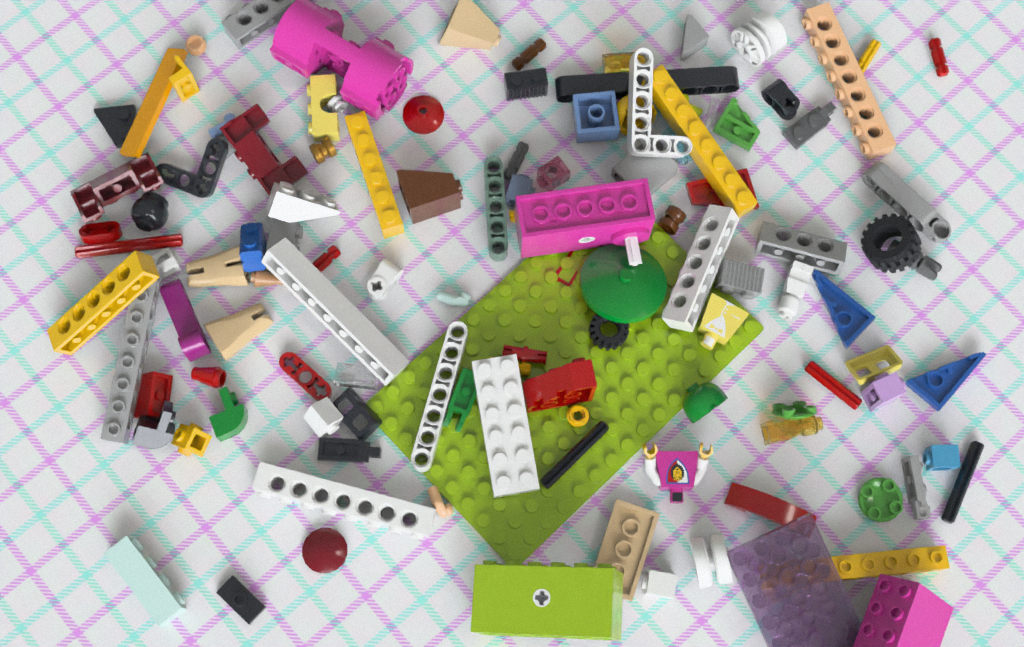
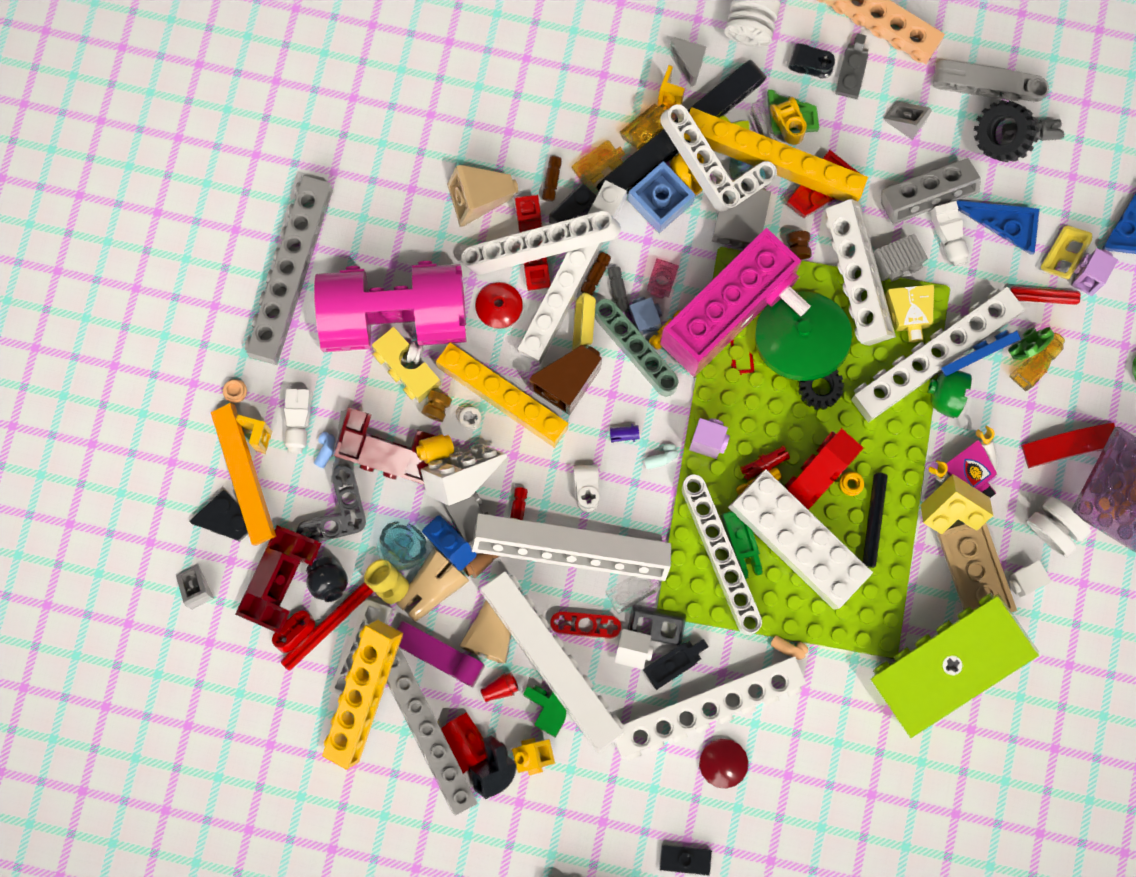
camera: 35 degrees left, 5 degrees up
none -> light grey slope [176,565,214,609]
none -> white piece [284,389,312,454]
none -> light yellow wheel [364,559,409,604]
none -> clear light blue cylinder [376,521,427,571]
none -> yellow brick [416,434,454,464]
none -> white bush [460,407,482,430]
none -> white beam [461,211,621,274]
none -> white brick [481,572,624,753]
none -> red slope [515,195,551,291]
none -> white brick [517,180,627,364]
none -> clear yellow bracket [572,140,625,185]
none -> light yellow piece [572,293,596,351]
none -> reddish brown axle [581,252,611,295]
none -> dark purple pin [610,423,640,443]
none -> yellow panel [657,65,685,110]
none -> lavender brick [689,418,730,459]
none -> yellow piece [770,97,807,145]
none -> white brick [851,287,1025,423]
none -> light grey slope [883,101,932,140]
none -> light yellow brick [920,474,994,534]
none -> blue wing [940,330,1021,377]

